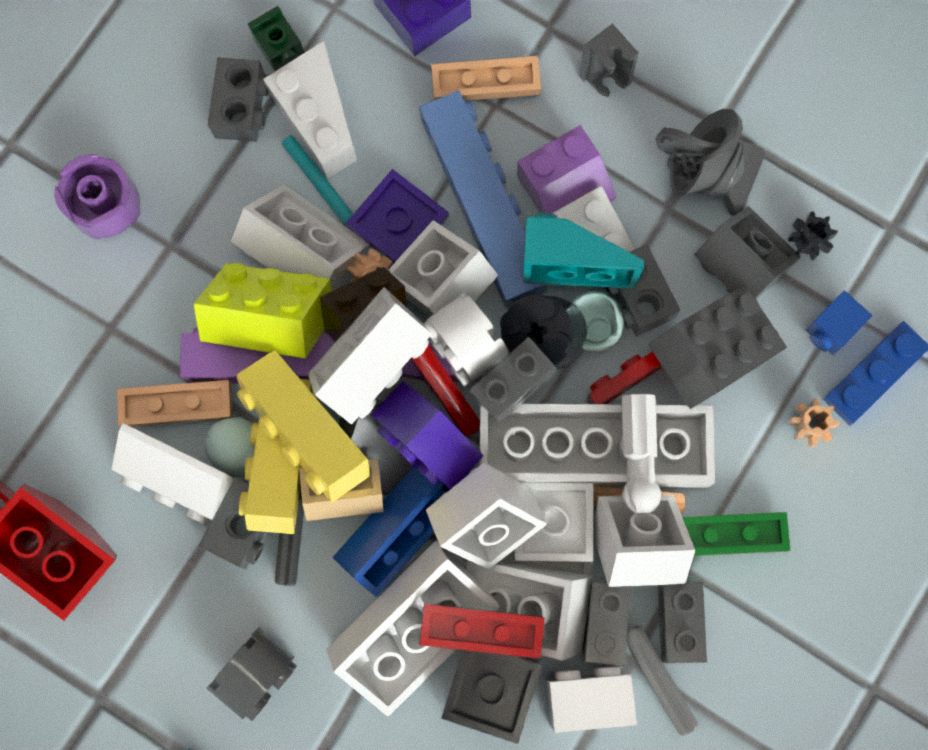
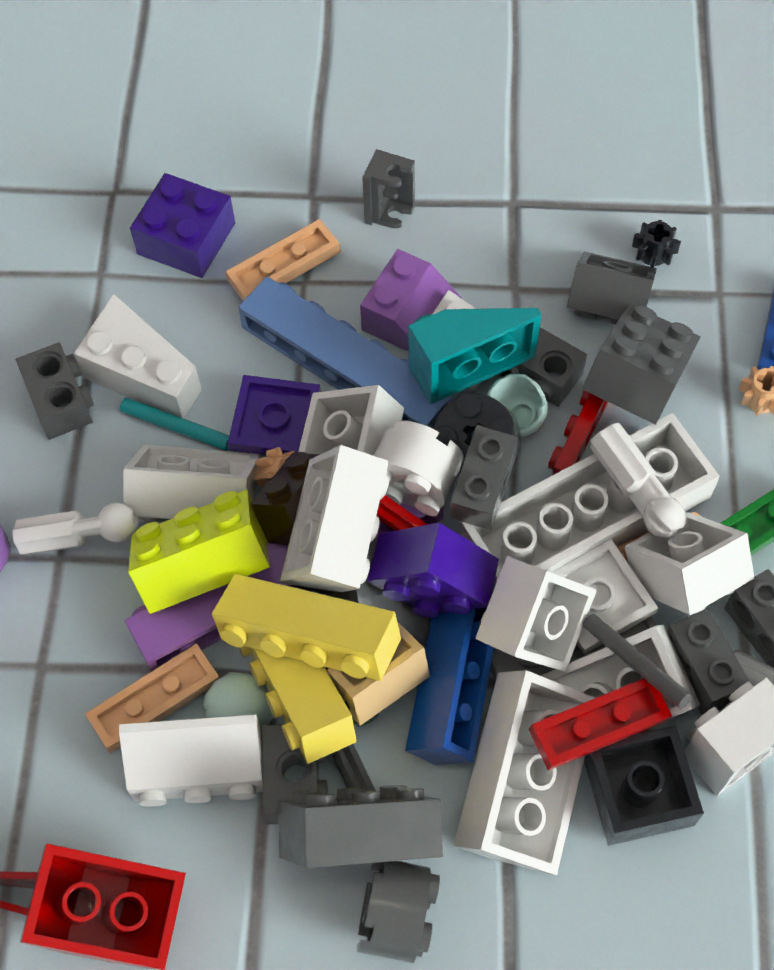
camera: 35 degrees left, 15 degrees down
dark green brick [248,6,304,71] -> none
dark grey helmet [655,109,765,215] -> none
blue brick [806,290,873,355] -> none
none -> white piece [12,503,138,555]
none -> dark grey brick [278,785,443,868]
none -> dark grey bar [583,614,692,709]

